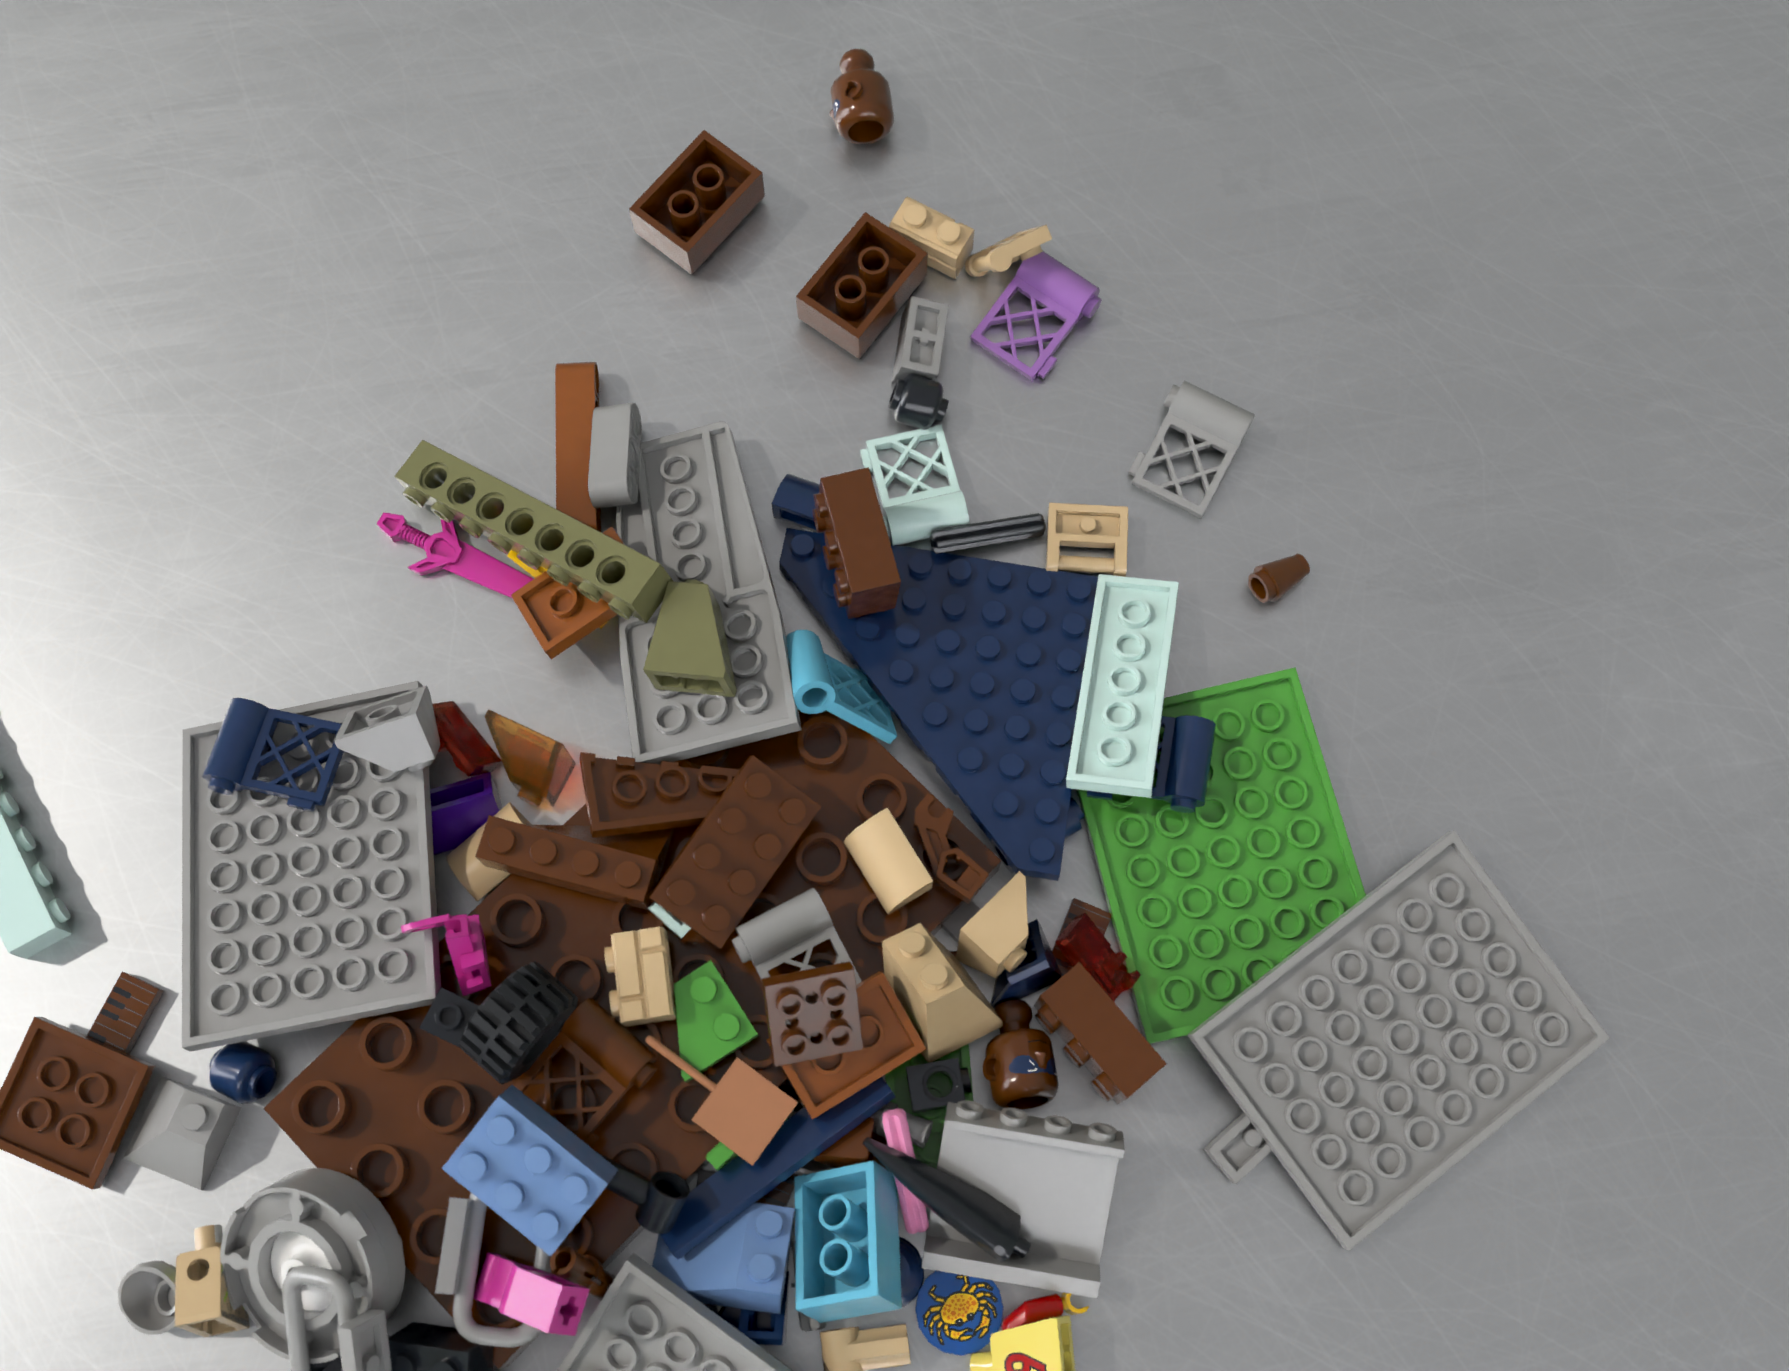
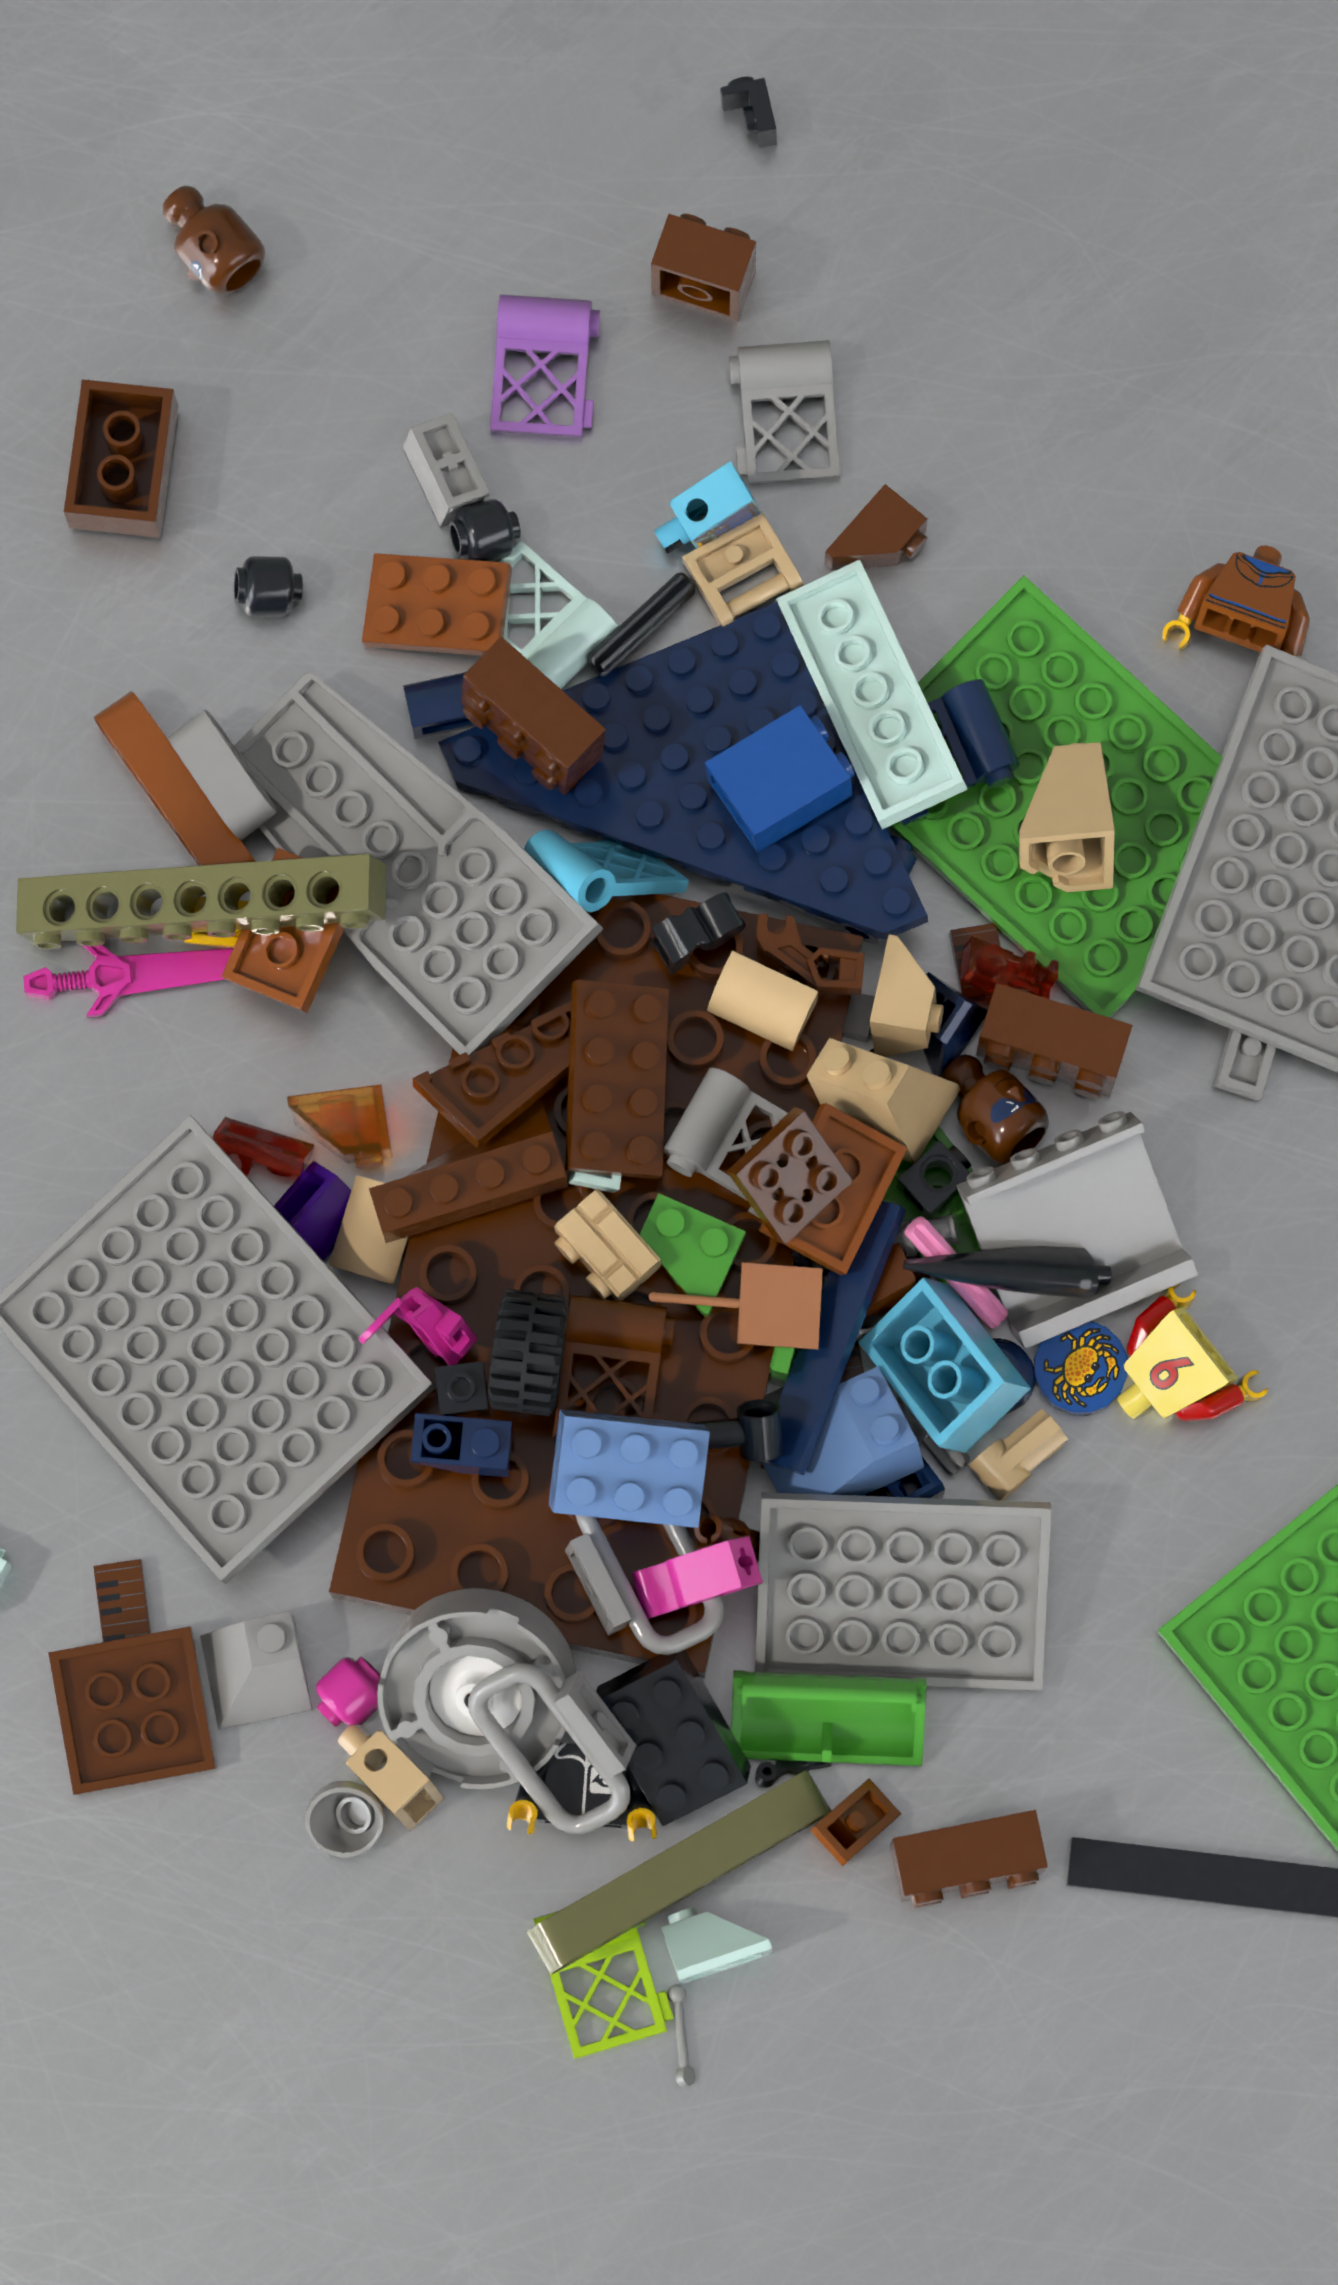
camera: 30 degrees left, 5 degrees up
dark blue piece [202,698,344,812] -> none
dark blue head [209,1041,277,1104] -> none
light grey slope [334,685,441,772] -> none
olive slope [643,579,737,697] -> none
reddish brown brick [796,212,928,359] -> none
tan brick [889,196,975,279] -> none
tan plate [965,225,1052,277] -> none
reddish brown cone [1248,554,1310,603] -> none
none -> black head [234,556,303,617]
none -> dark pink head [316,1656,381,1727]
none -> dark orange plate [362,553,512,656]
none -> dark blue slope [411,1413,514,1477]
none -> black leg [650,892,746,975]
none -> reddish brown brick [651,213,756,321]
none -> medium azure torso [654,461,762,554]
none -> blue brick [705,705,855,853]
none -> black bracket [720,77,777,148]
none -> reddish brown slope [824,484,928,571]
none -> tan slope [1019,742,1115,892]
none -> dark orange torso [1162,545,1310,657]

